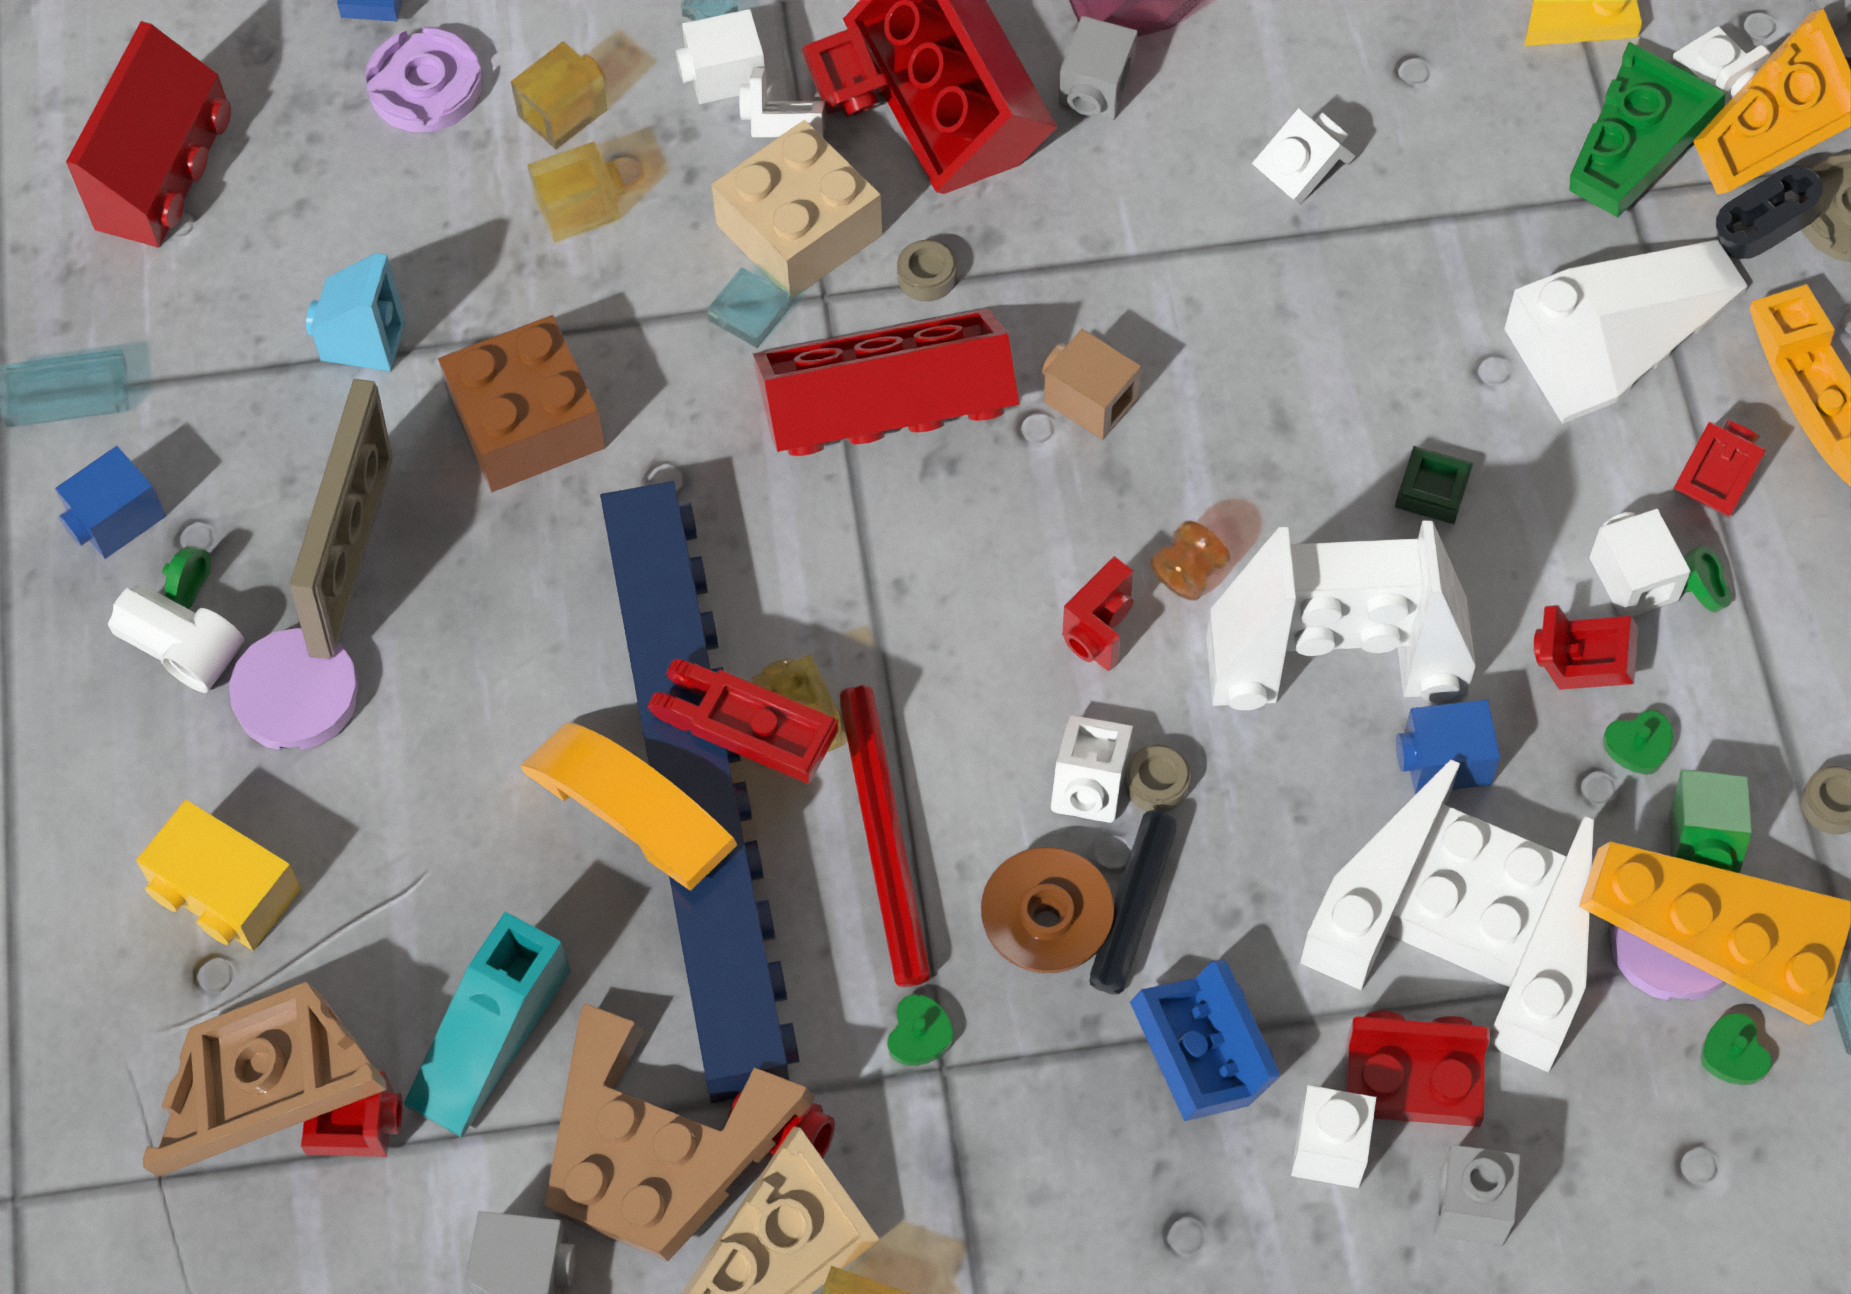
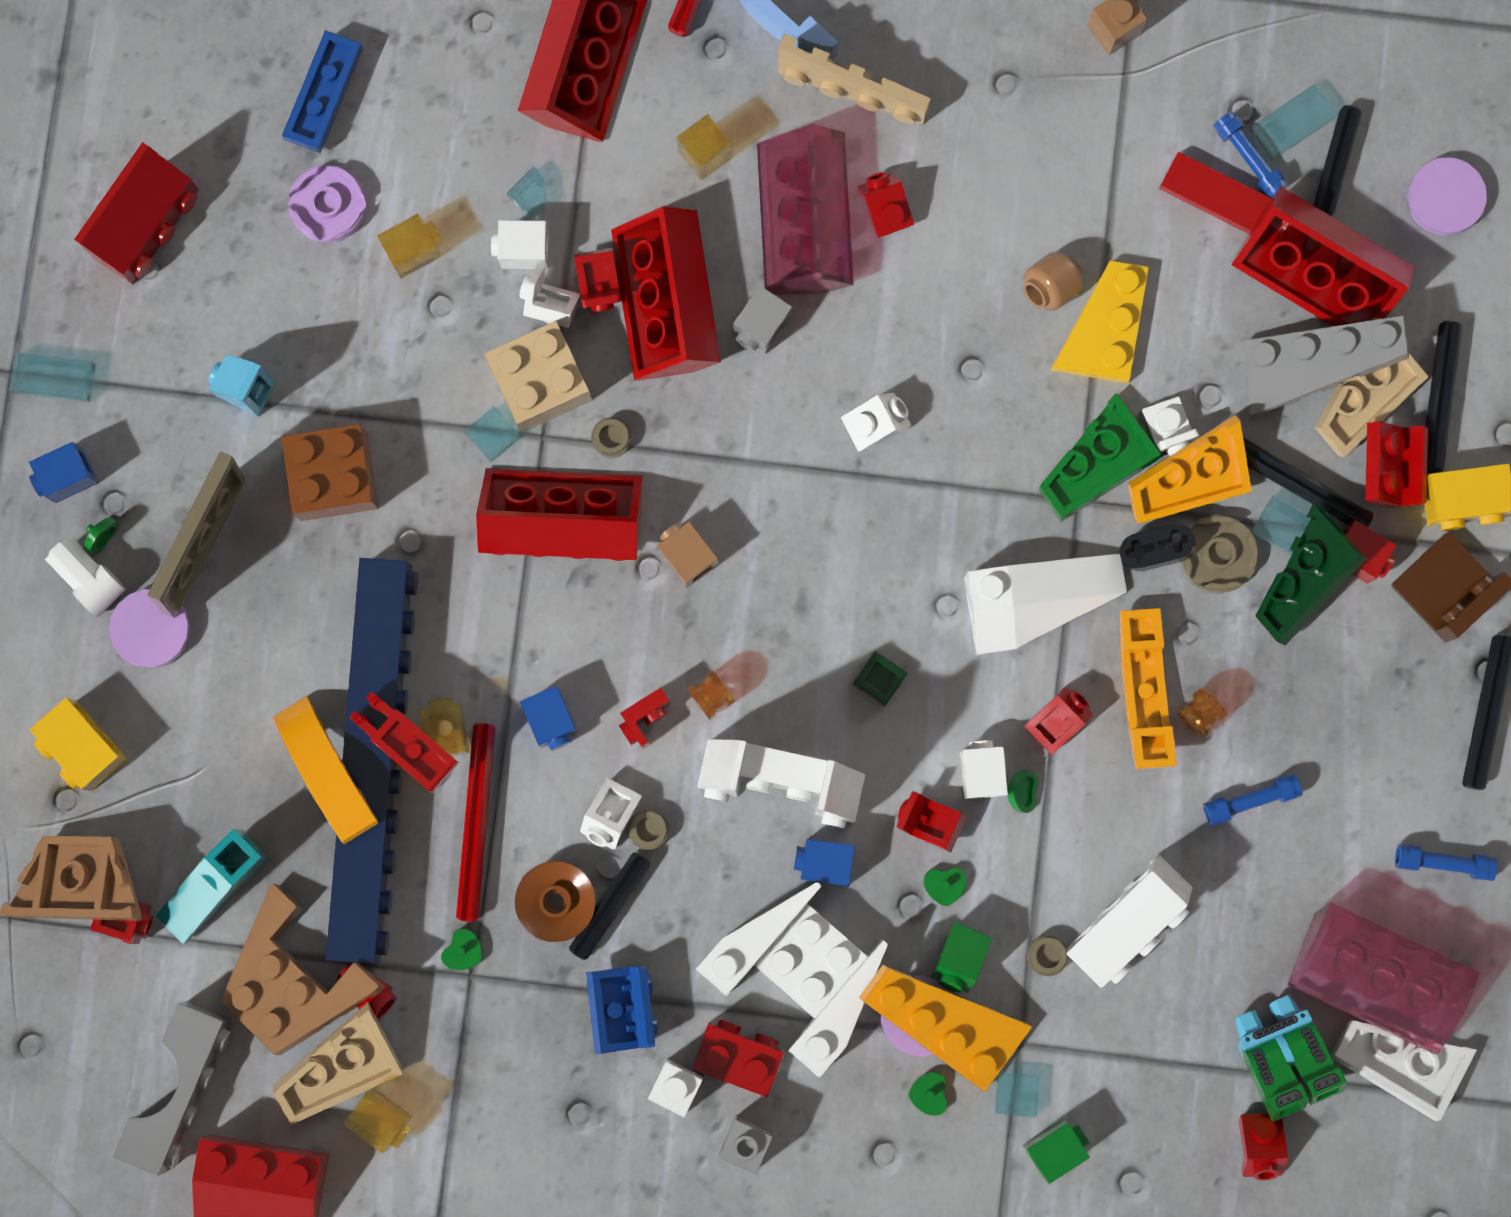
camera: 15 degrees right, 20 degrees up
clear yellow brick [527,141,625,243] -> none
none -> blue brick [519,685,578,751]

